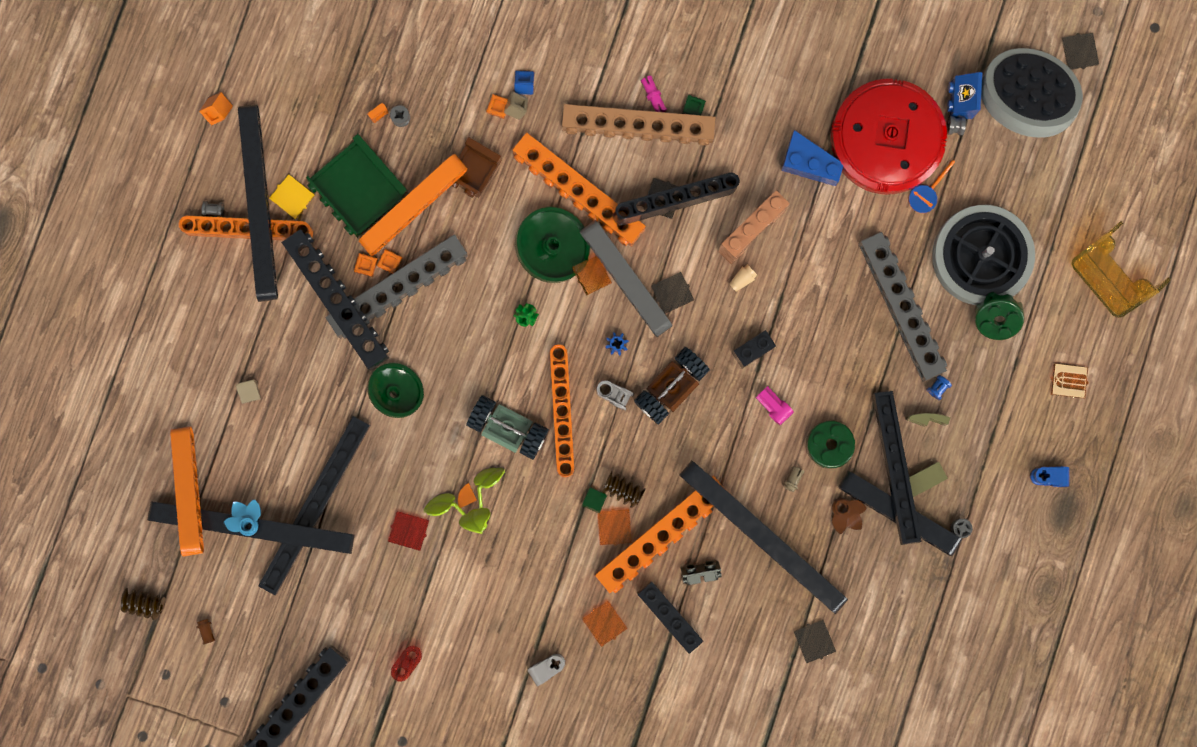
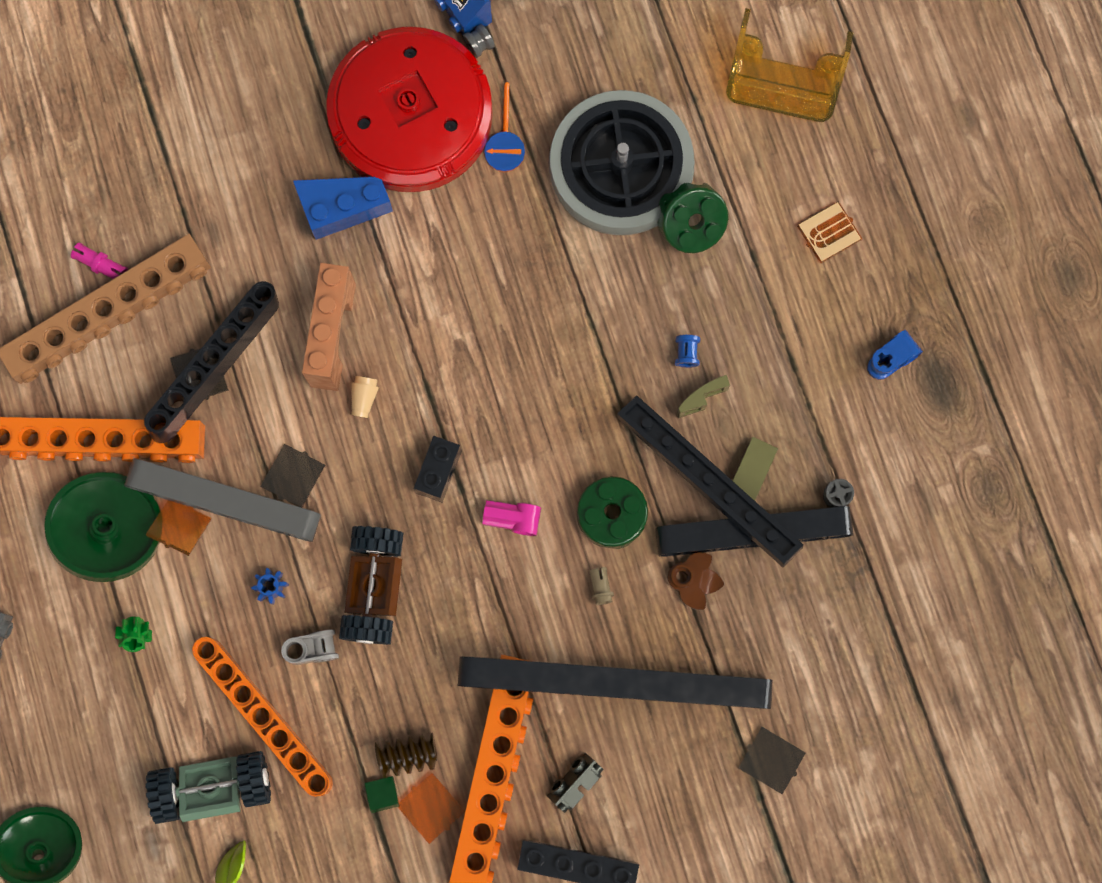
camera: 35 degrees left, 5 degrees down
dark green tile [682,95,706,116] -> none
dark grey brick [858,232,947,382] -> none

